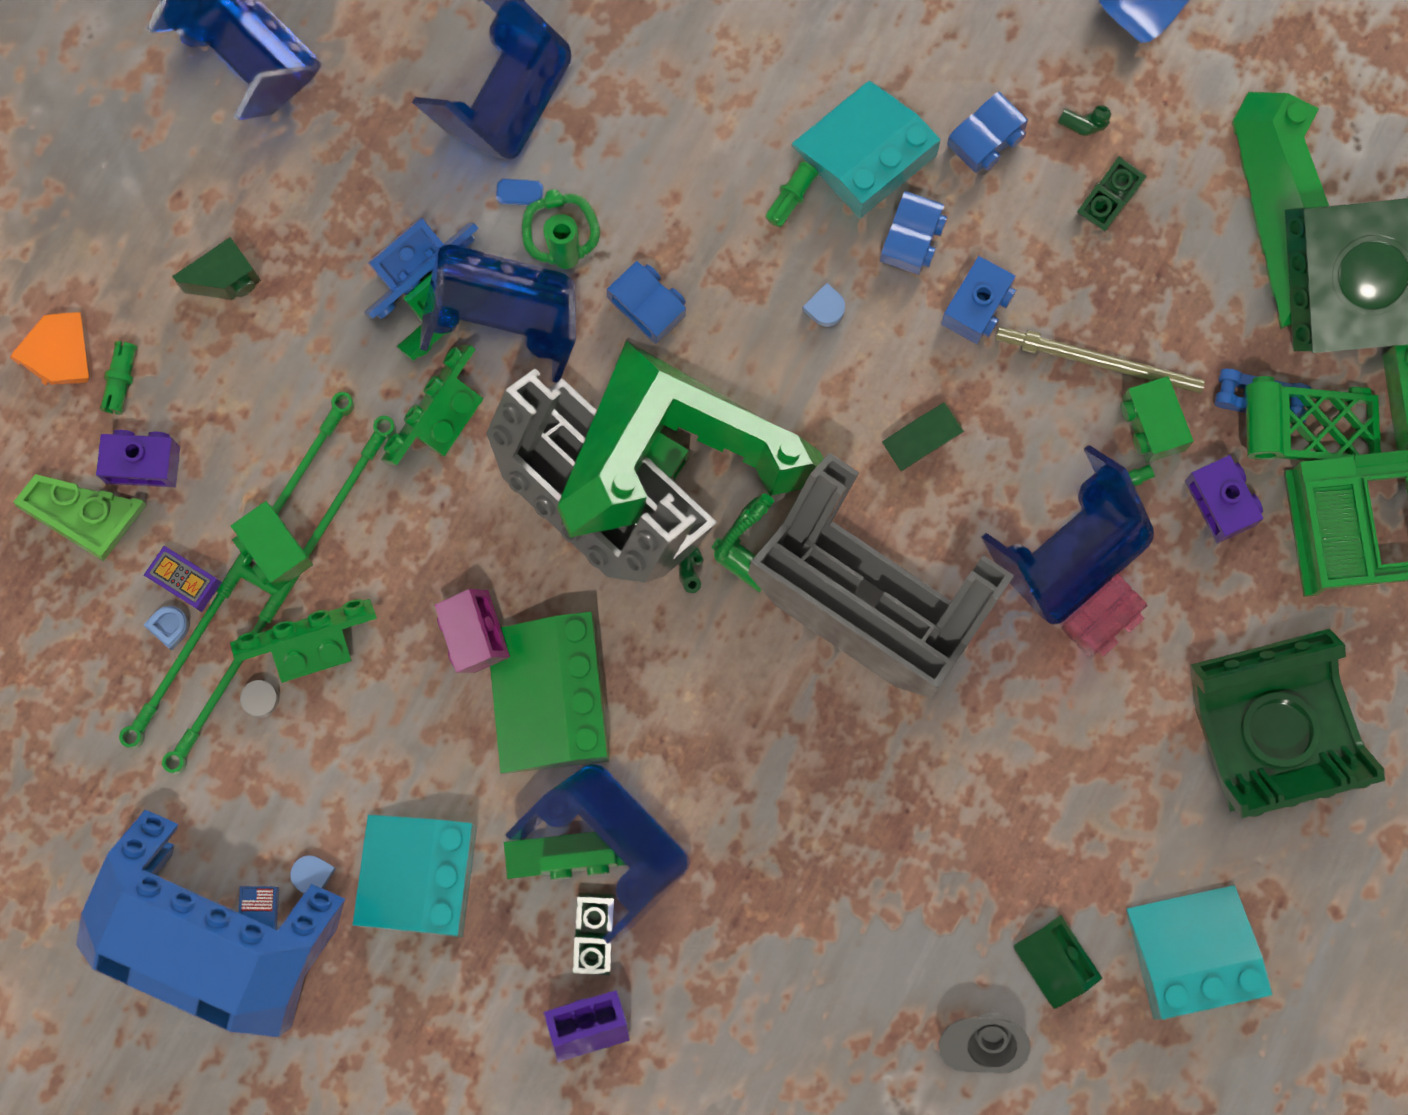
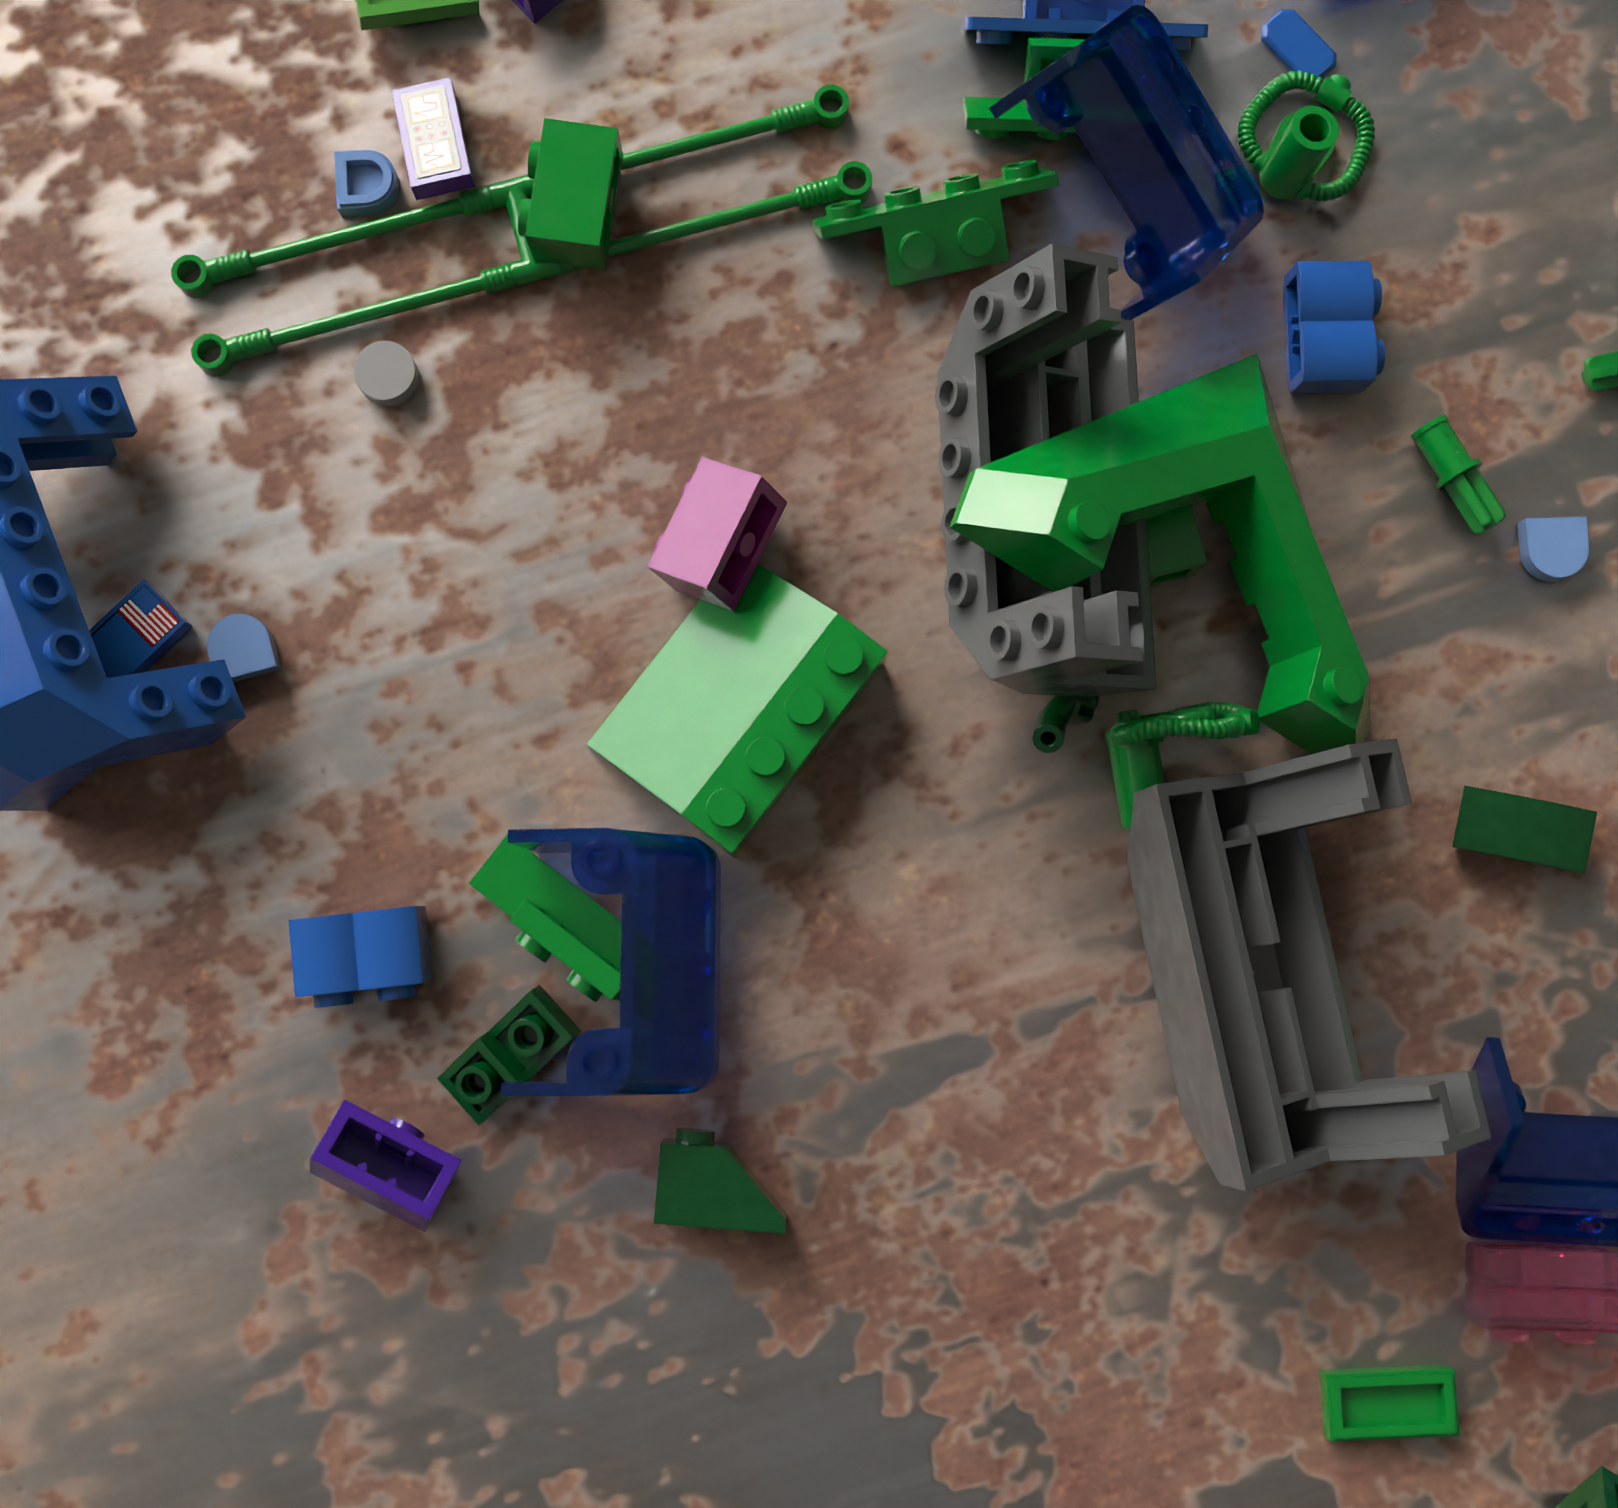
camera: 35 degrees right, 5 degrees up
green bracket [230,599,377,683] -> none
teal slope [352,815,477,938] -> none
none -> blue brick [288,906,433,1008]
none -> dark green slope [654,1128,786,1234]
none -> green tile [1319,1364,1460,1442]
none -> green axle [1410,415,1506,534]

